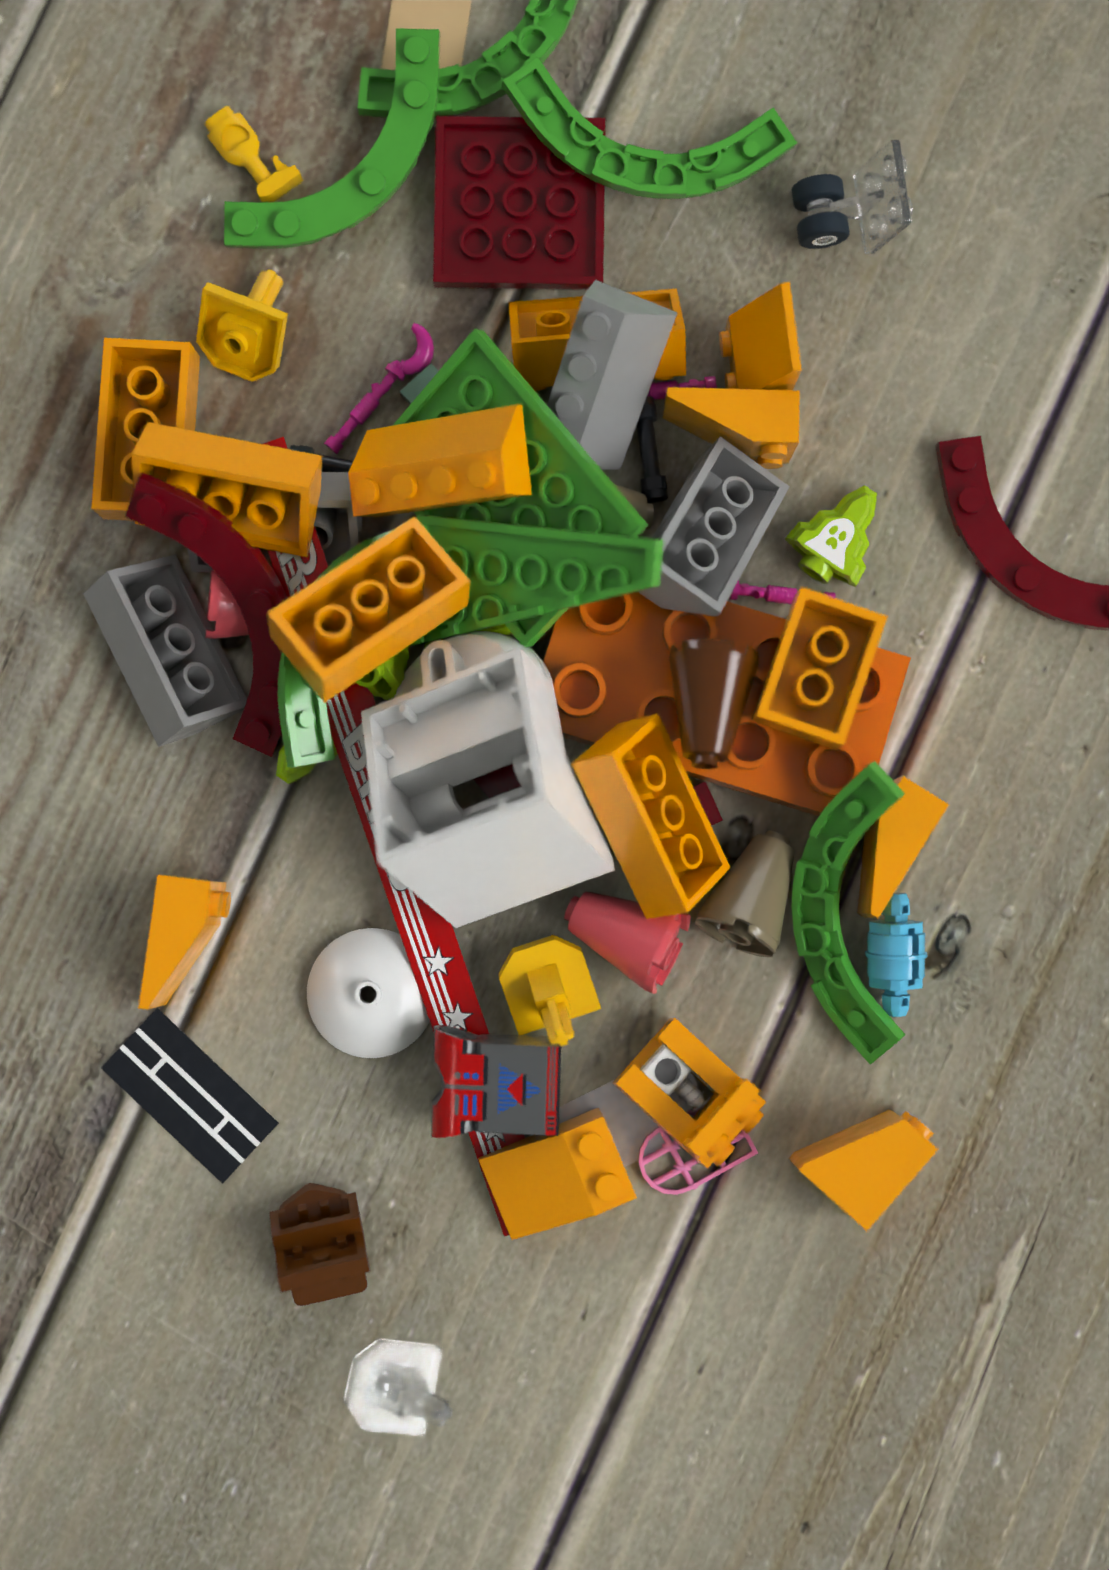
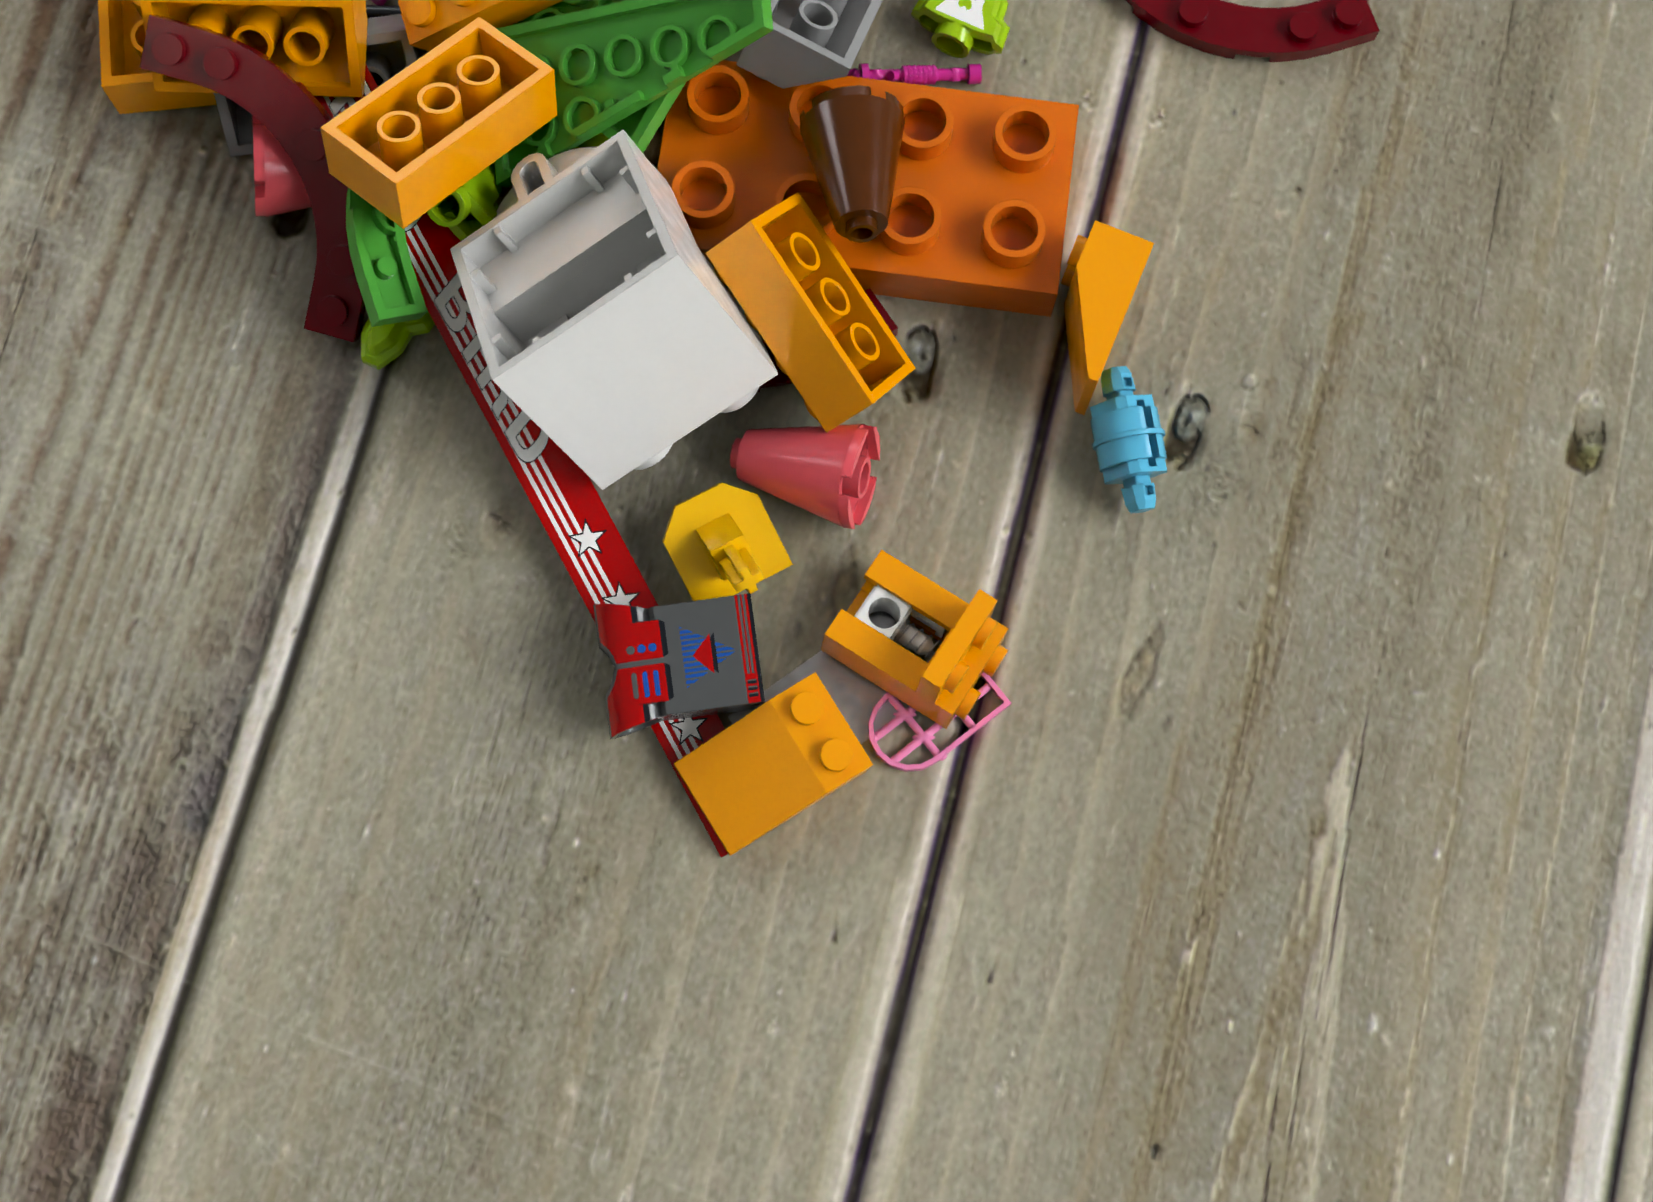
camera: 20 degrees left, 10 degrees down
light grey slope [83,555,247,747] -> none
black sticker [101,1008,279,1184] -> none
light orange slope [138,874,231,1010] -> none
reddish brown piece [269,1183,370,1306] -> none
white dish [307,928,430,1058] -> none
clear piece [343,1338,452,1437] -> none
dark tan cone [695,831,795,958] -> none
light orange brick [751,586,888,750] -> none
light orange slope [789,1109,939,1231] -> none
bright green plate [792,761,906,1065] -> none

